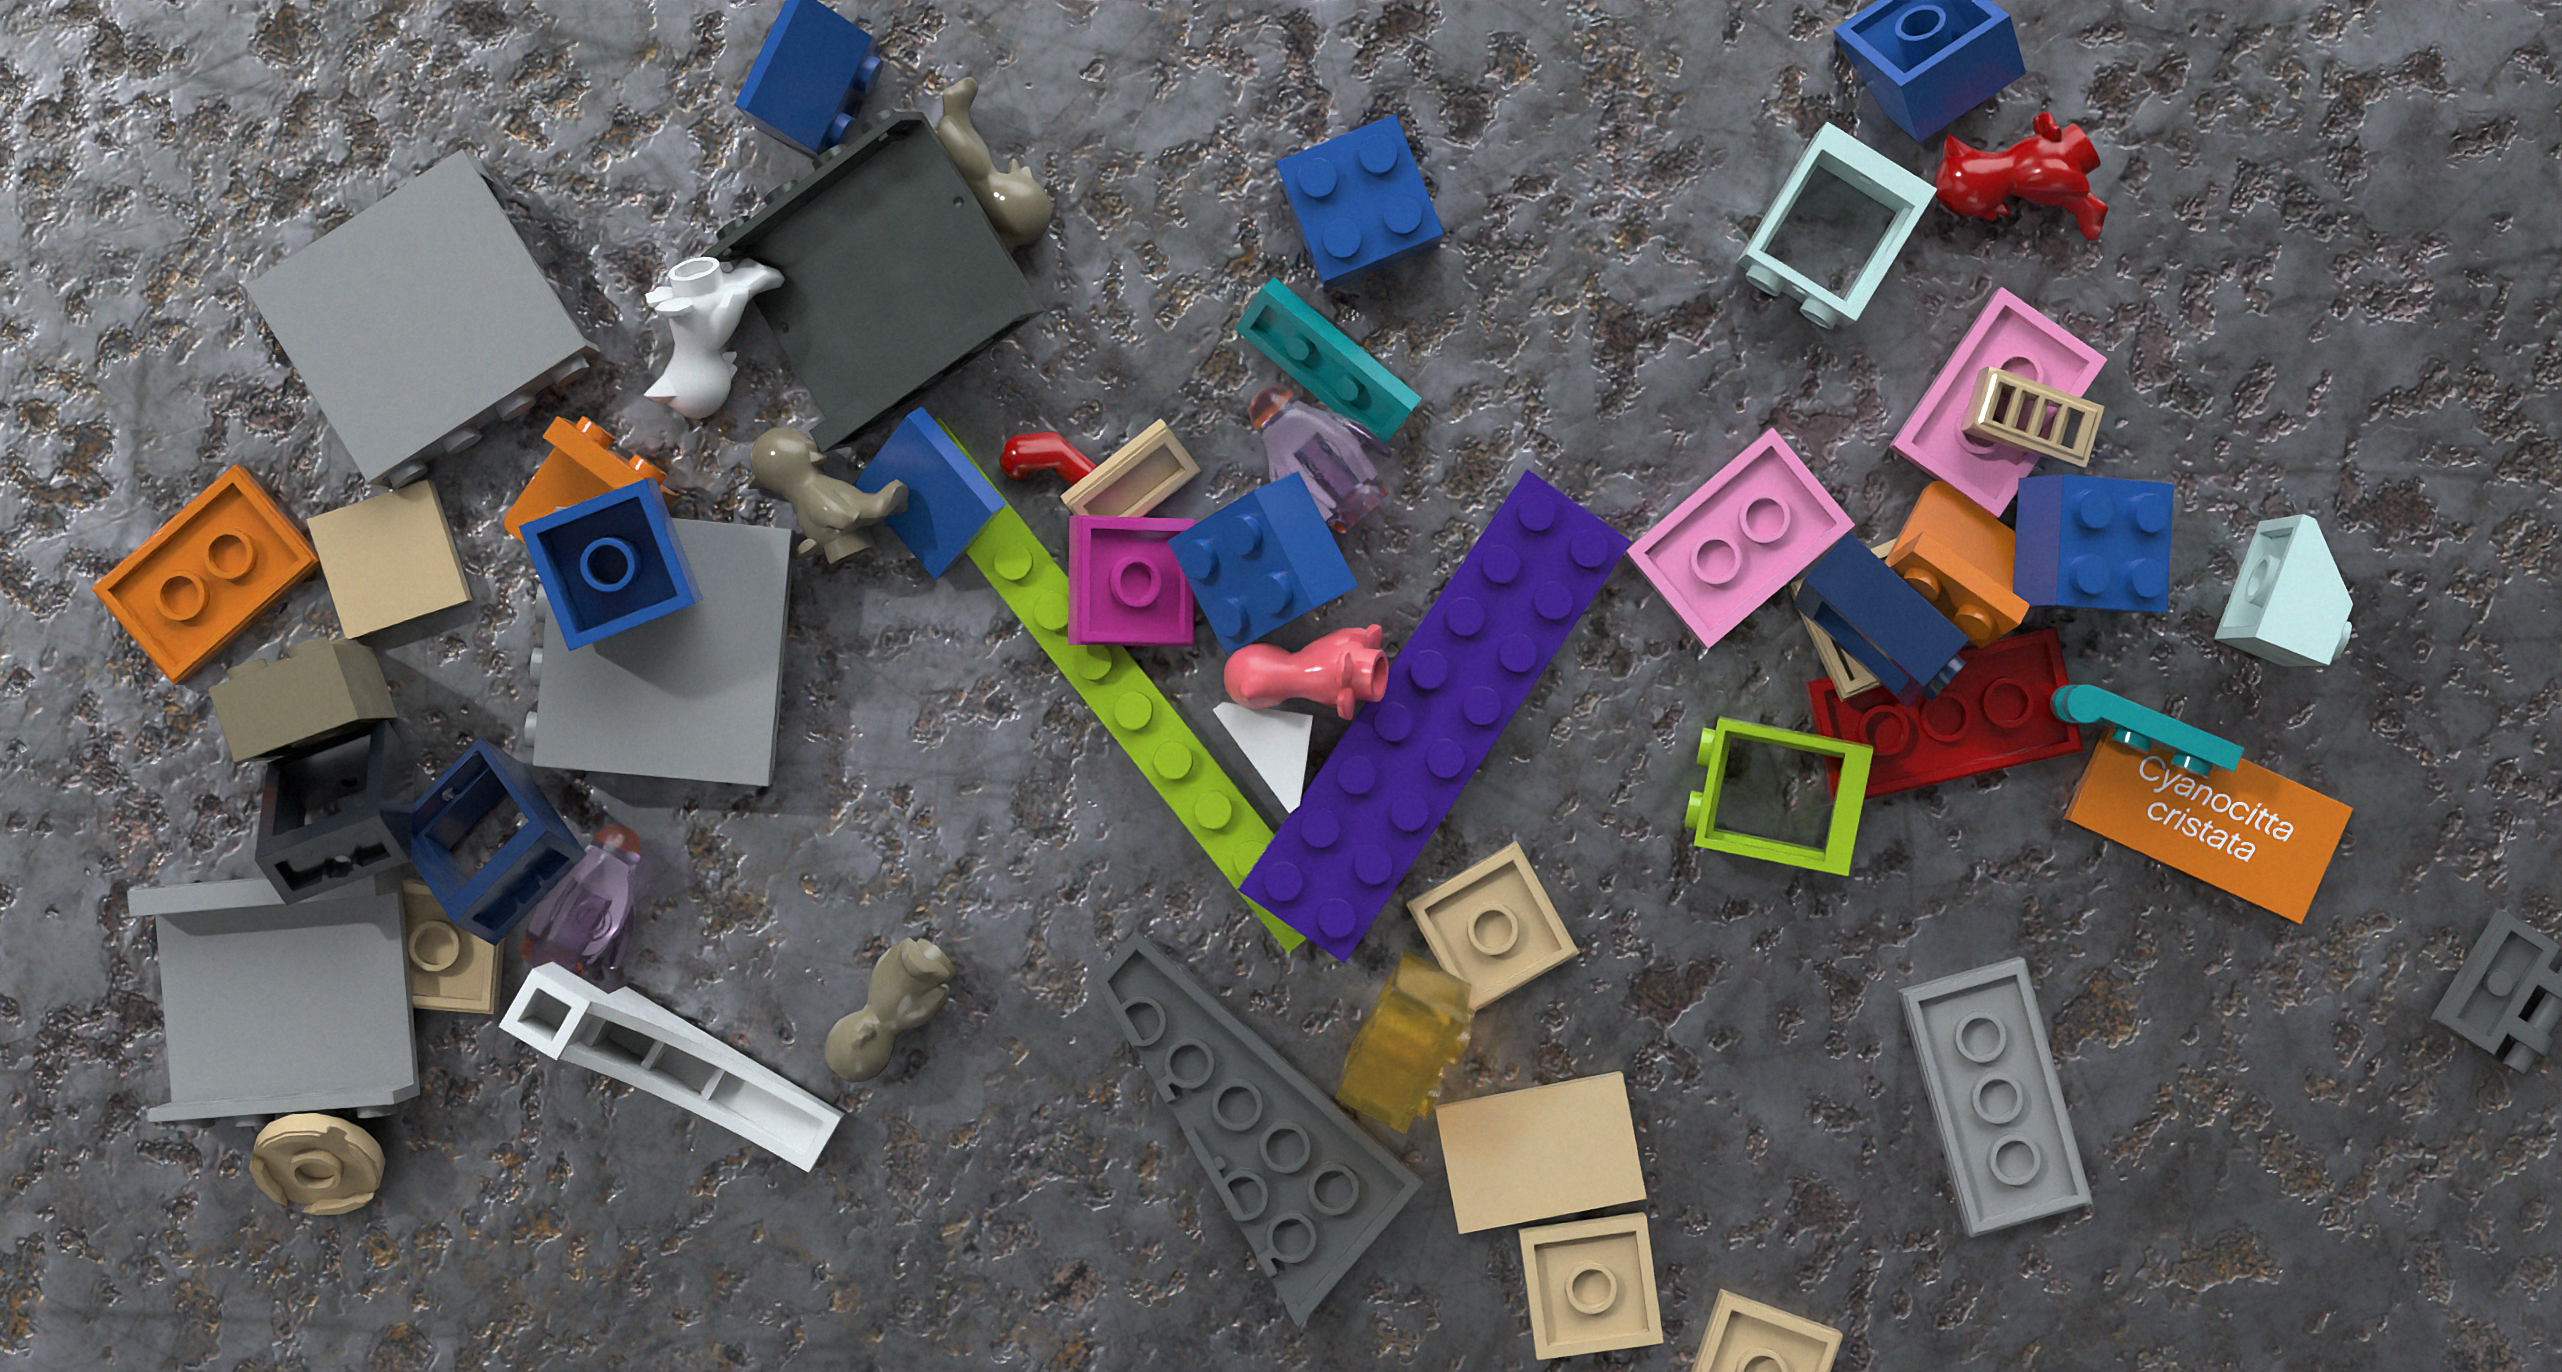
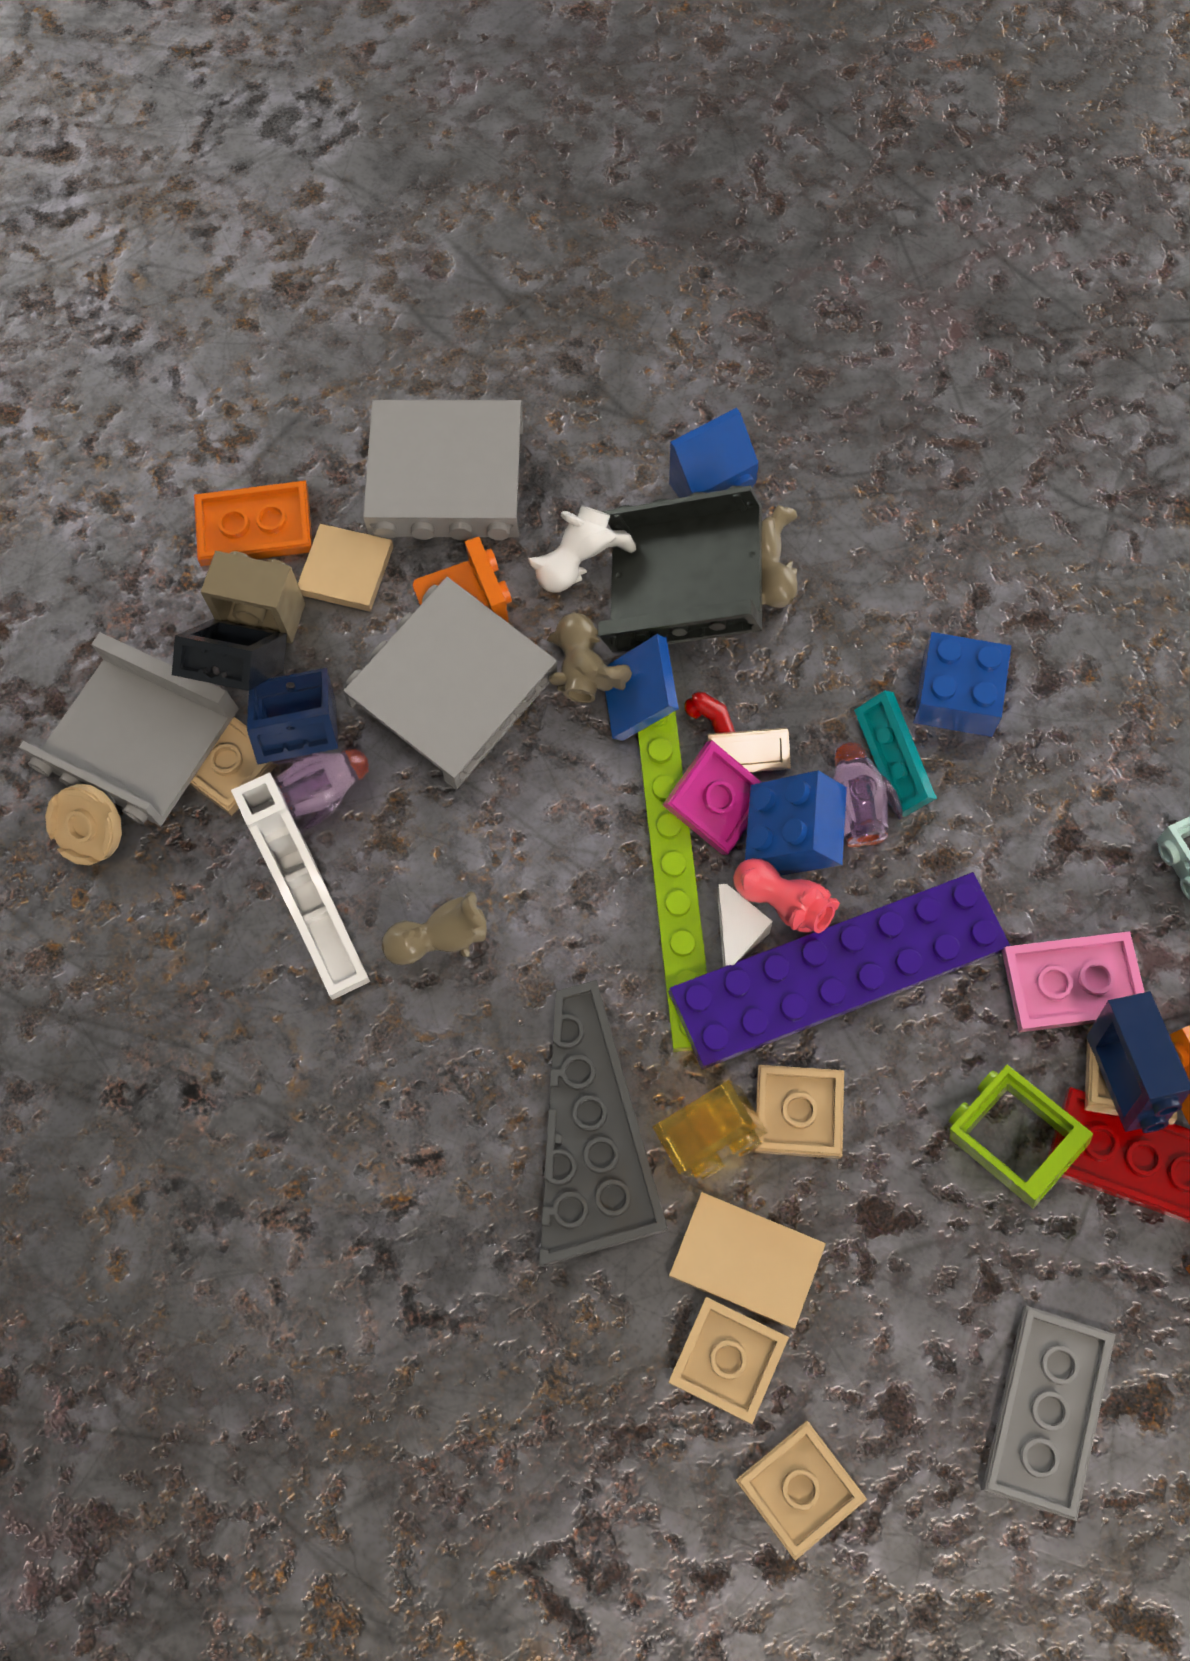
camera: 40 degrees right, 20 degrees down
blue brick [519,478,704,651] -> none

